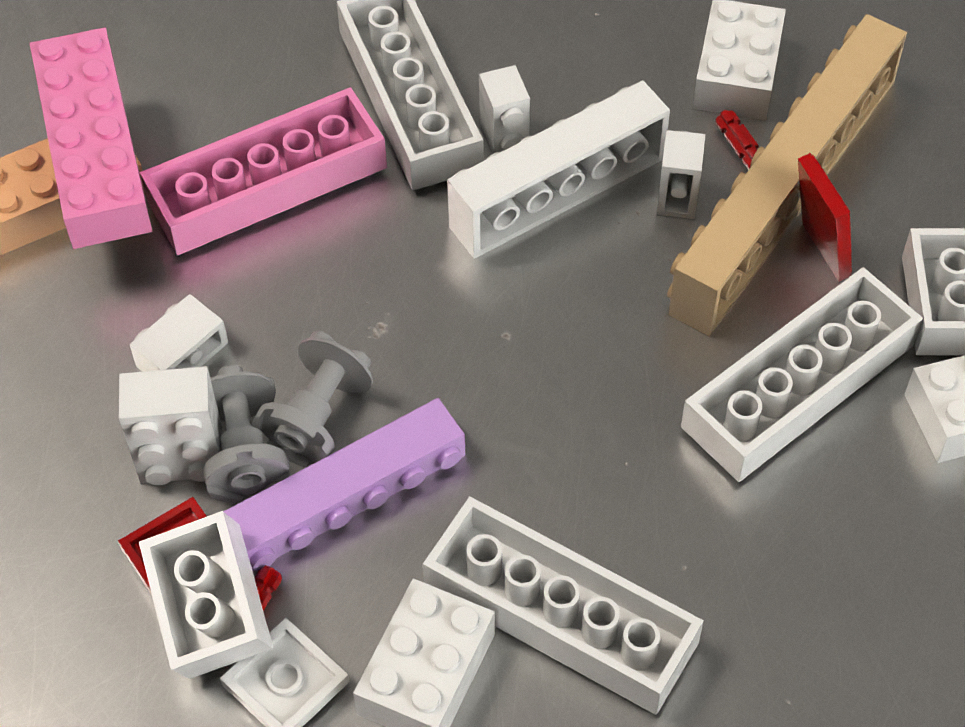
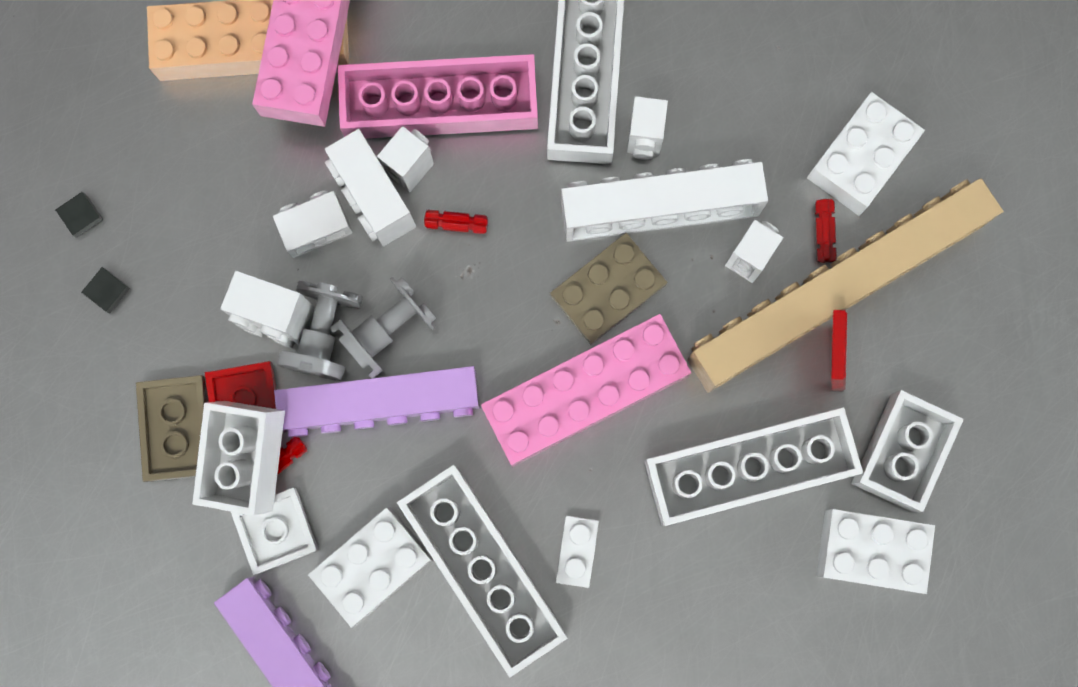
camera: 30 degrees right, 25 degrees up
none -> dark tan plate [136,375,207,482]
none -> white brick [325,129,416,247]
none -> white brick [377,126,434,193]
none -> red axle [424,209,488,234]
none -> bright pink brick [481,314,691,467]
none -> dark tan plate [550,233,668,345]
none -> white plate [556,516,599,588]

